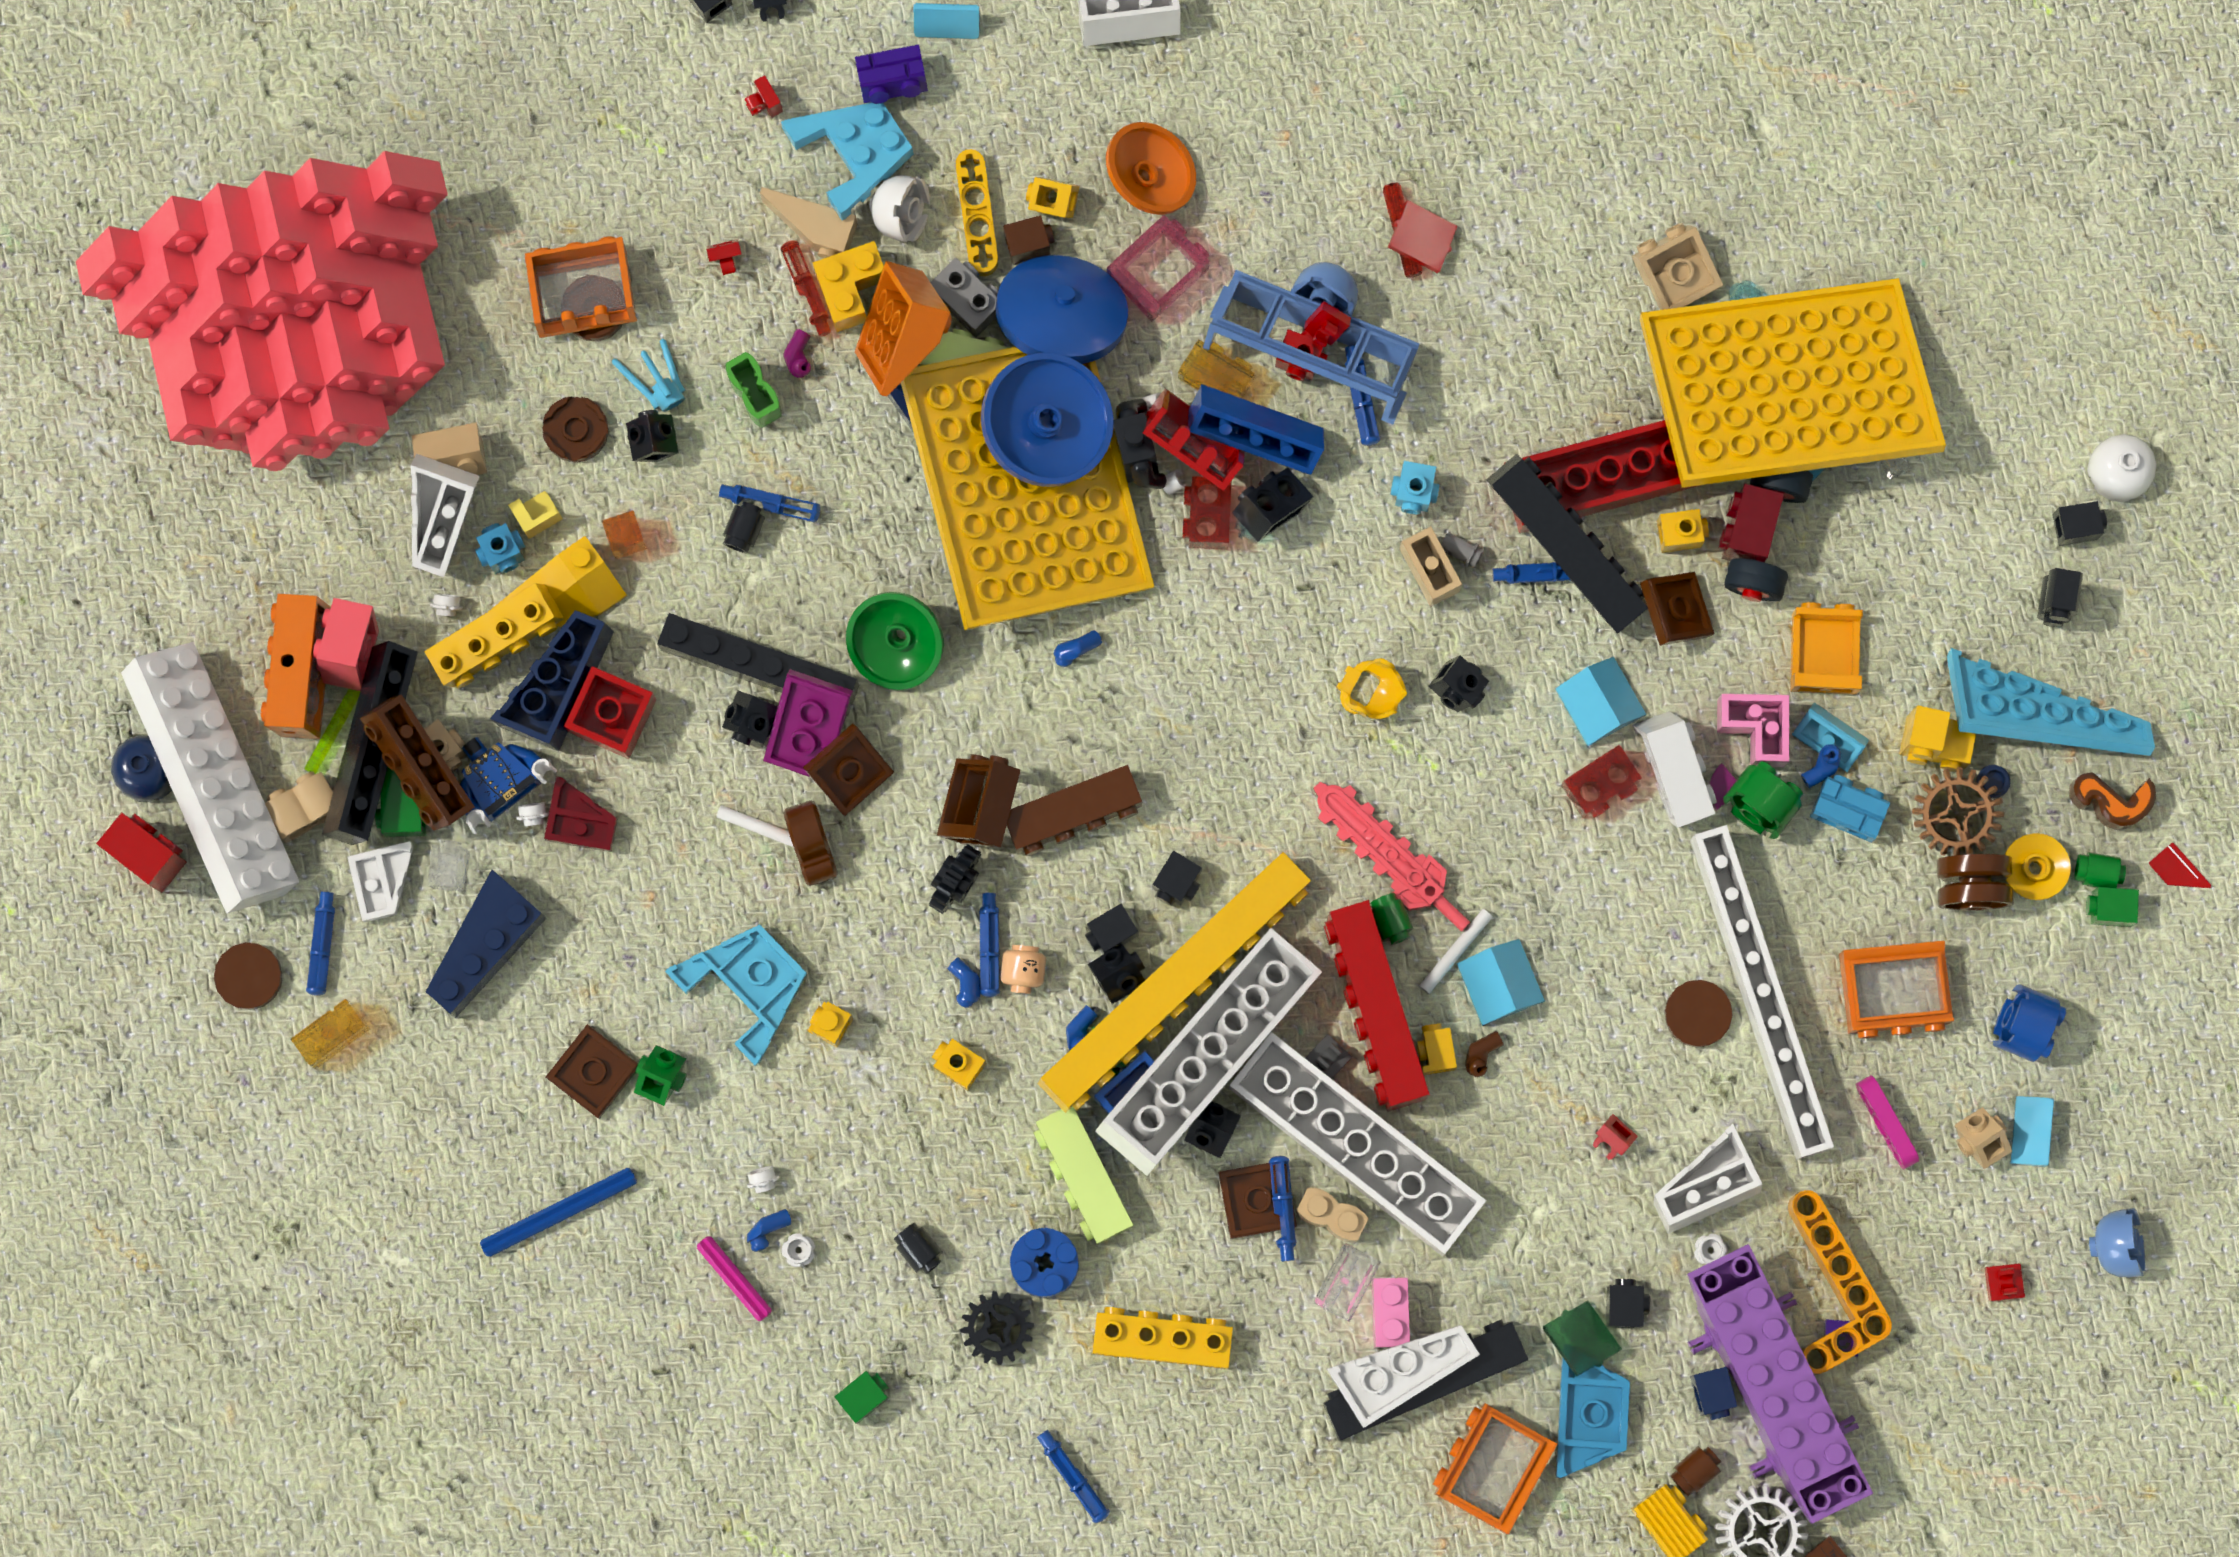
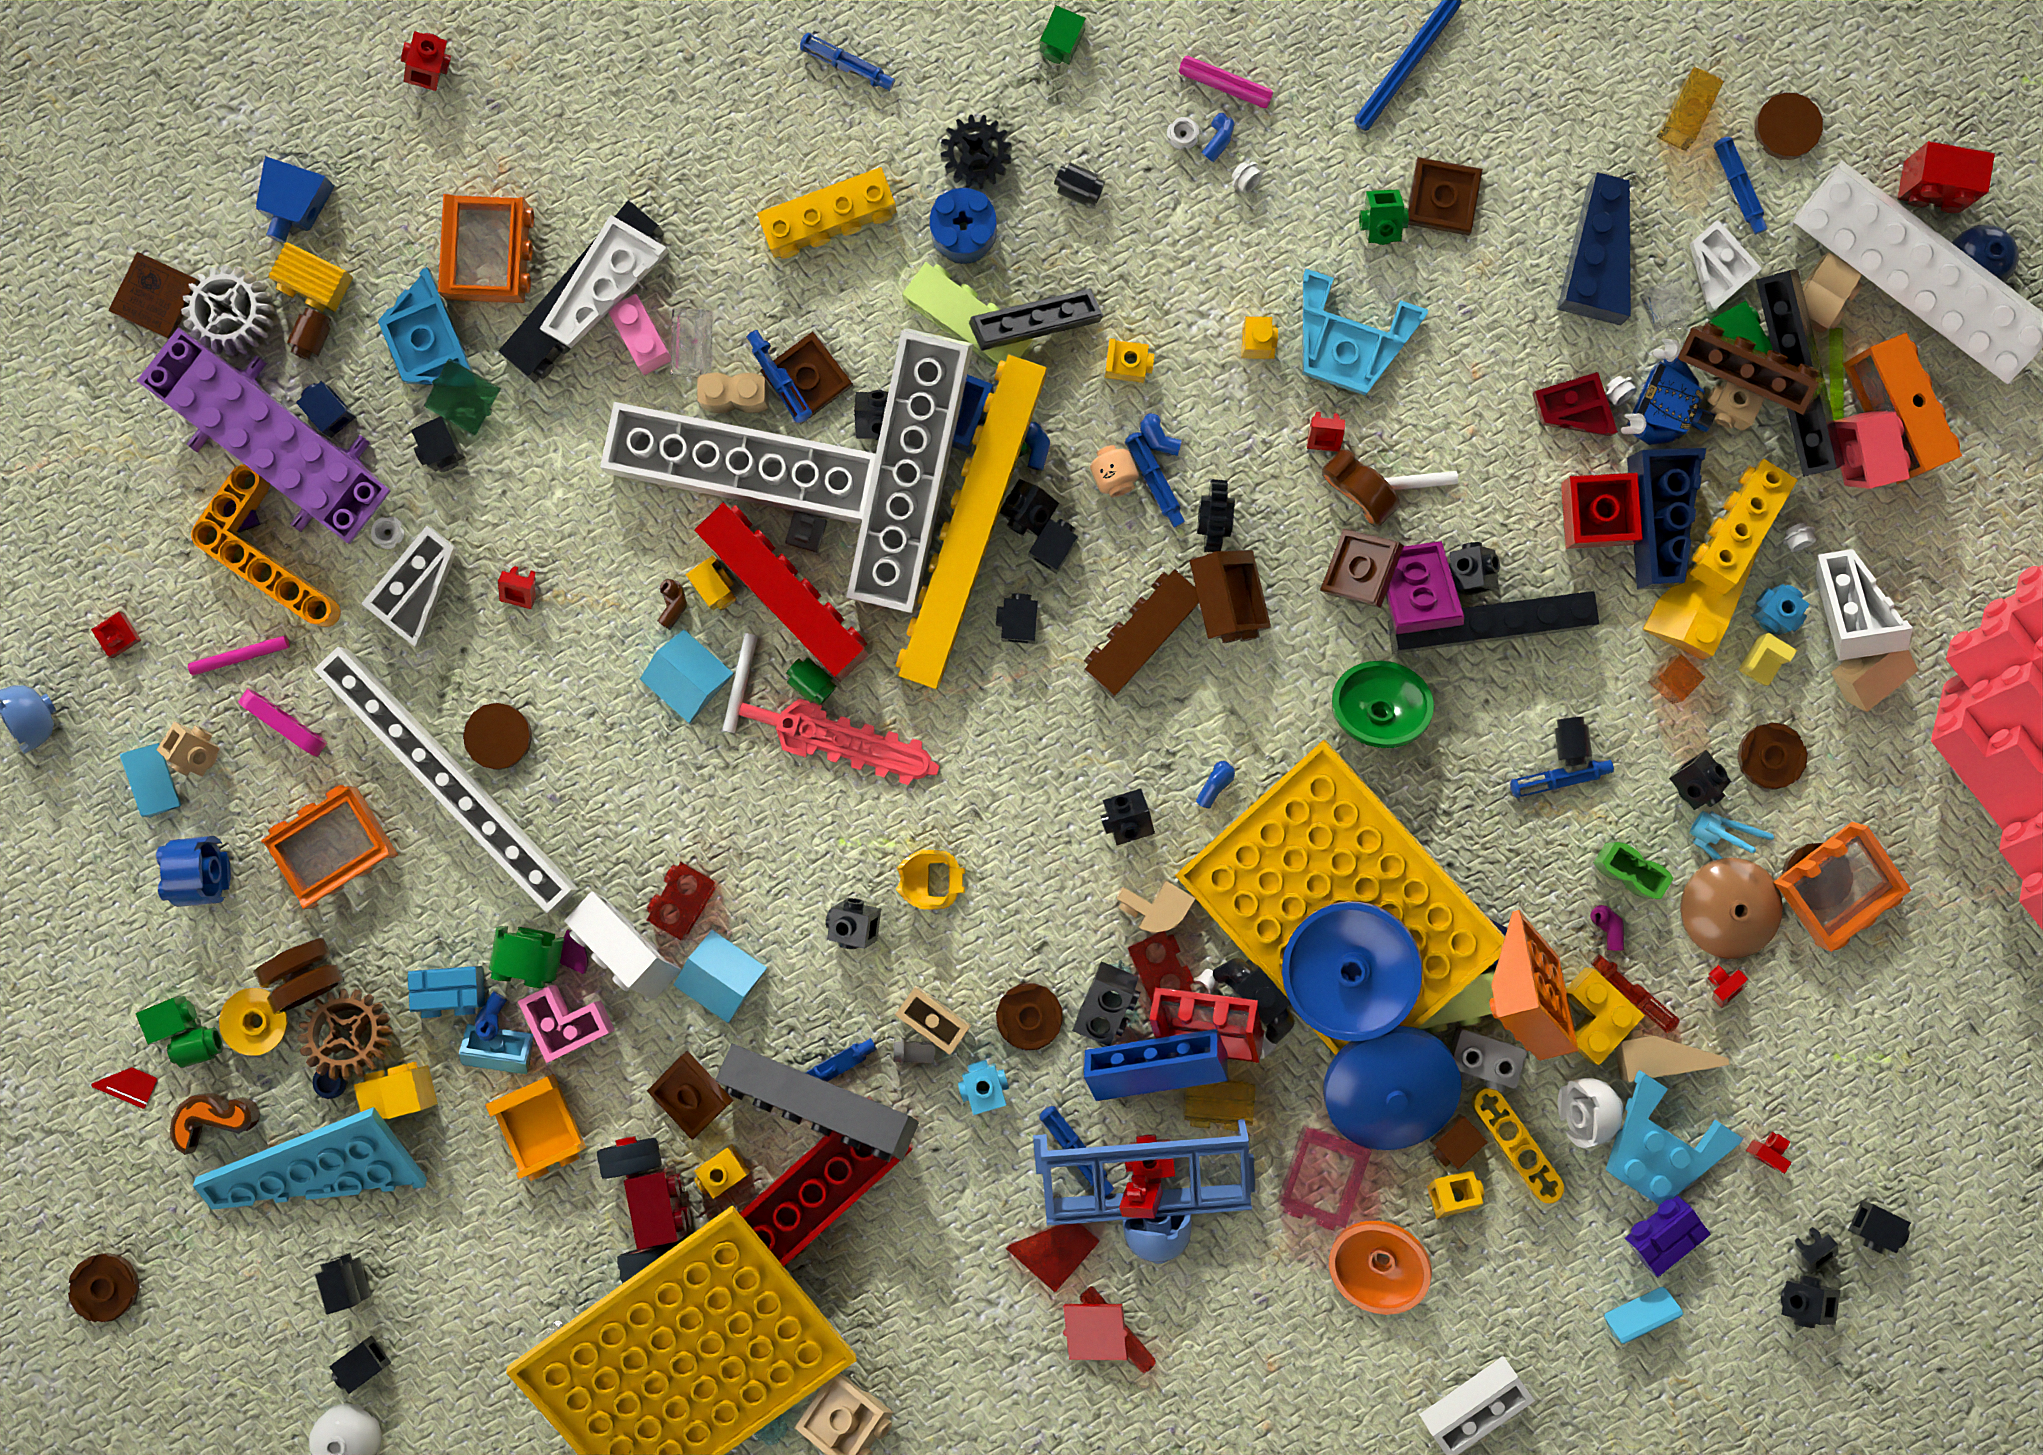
camera: 155 degrees right, 5 degrees up
none -> dark pink bar [188,635,290,676]
none -> black tile [969,288,1103,351]
none -> reddish brown tile [996,983,1063,1051]
none -> clear red wing [1006,1223,1100,1292]
none -> black brick [1100,788,1155,846]
none -> tan brick [1115,881,1195,932]
none -> red tile [1307,412,1345,452]
none -> medium nougat dish [1680,858,1783,959]

